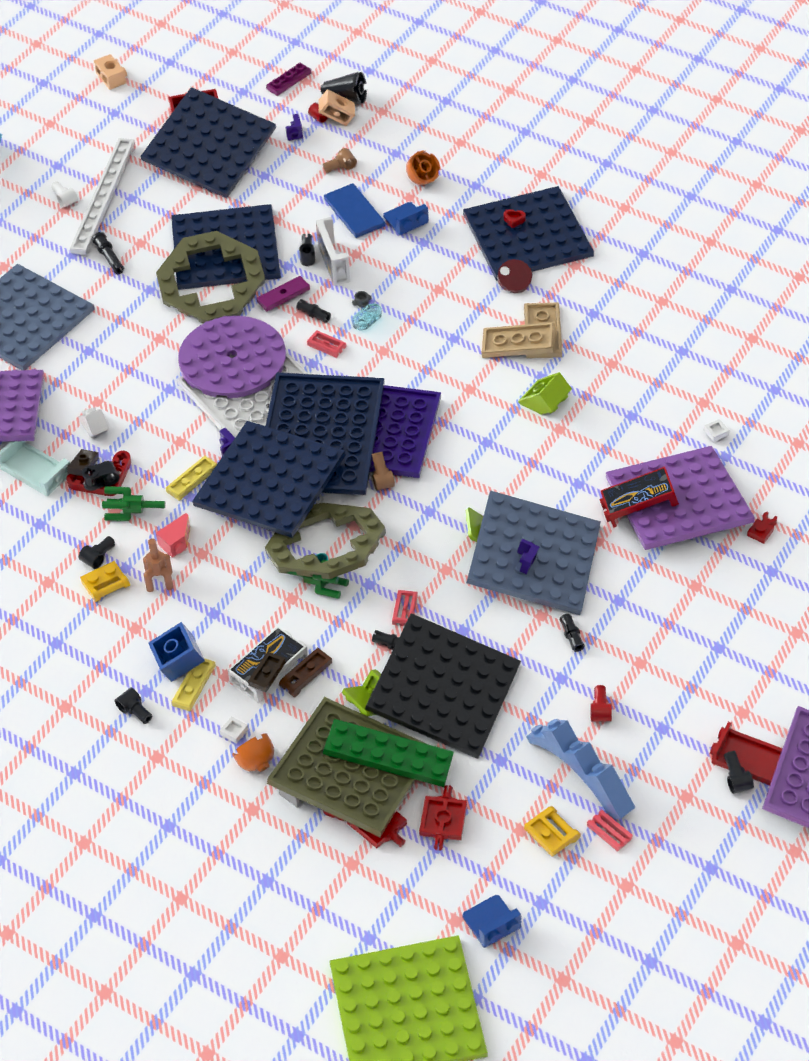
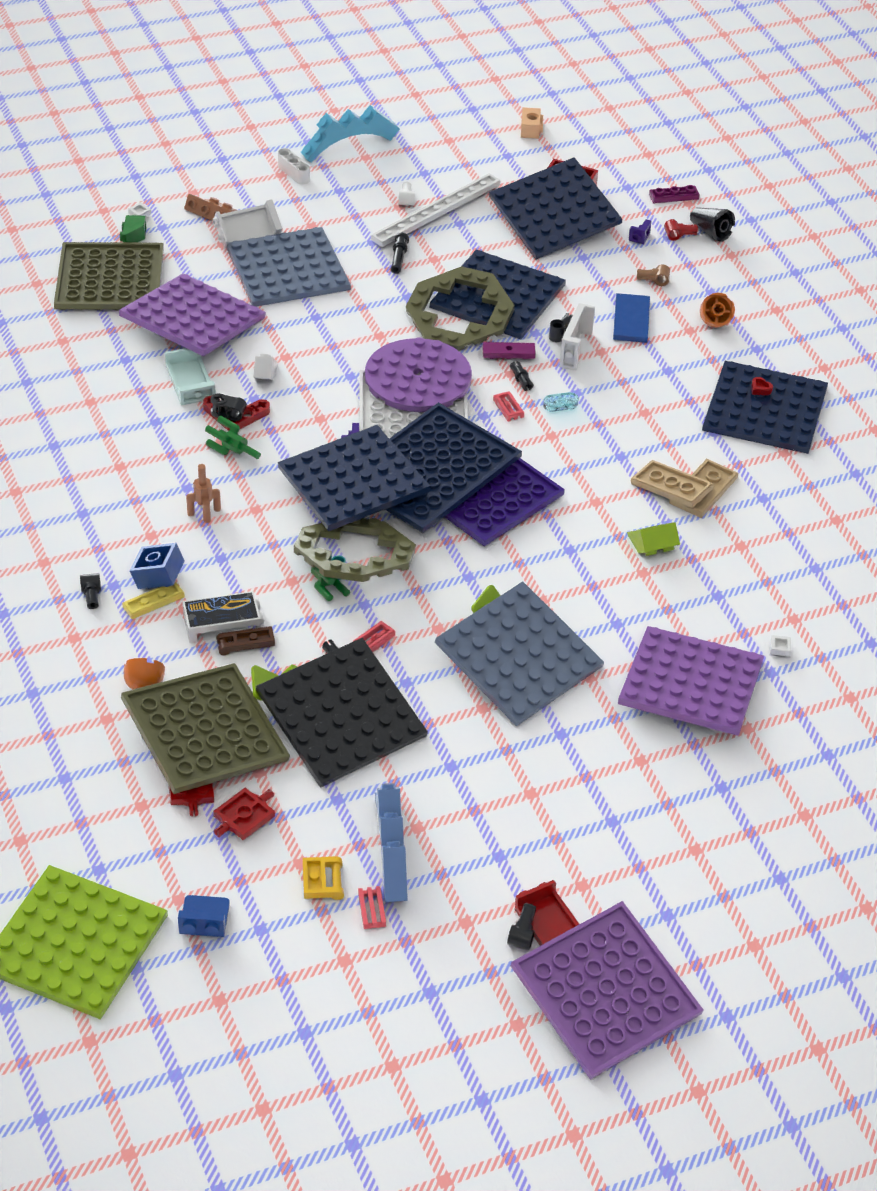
camera: 30 degrees right, 5 degrees down
dark brown plate [67,449,99,476] -> none
black pin [78,536,115,569] -> none
yellow plate [80,561,130,602] -> none
coral slope [156,513,190,558] -> none
light yellow tile [165,456,217,501] -> none
white plate [219,716,249,744] -> none
dark brown plate [248,651,286,692] -> none
light nougat brick [319,89,355,126] -> none
green plate [323,719,454,787] -> none
dark grey plate [352,291,372,308] -> none
medium nougat pin [372,452,395,491] -> none
blue bracket [383,202,429,235] -> none
dark red tile [497,259,533,293] -> none
dark purple bracket [517,539,540,575] -> none
black pin [559,613,585,652] -> none
red pin [590,685,612,722] -> none
panel [599,467,679,528] -> none
red plate [747,511,777,544] -> none

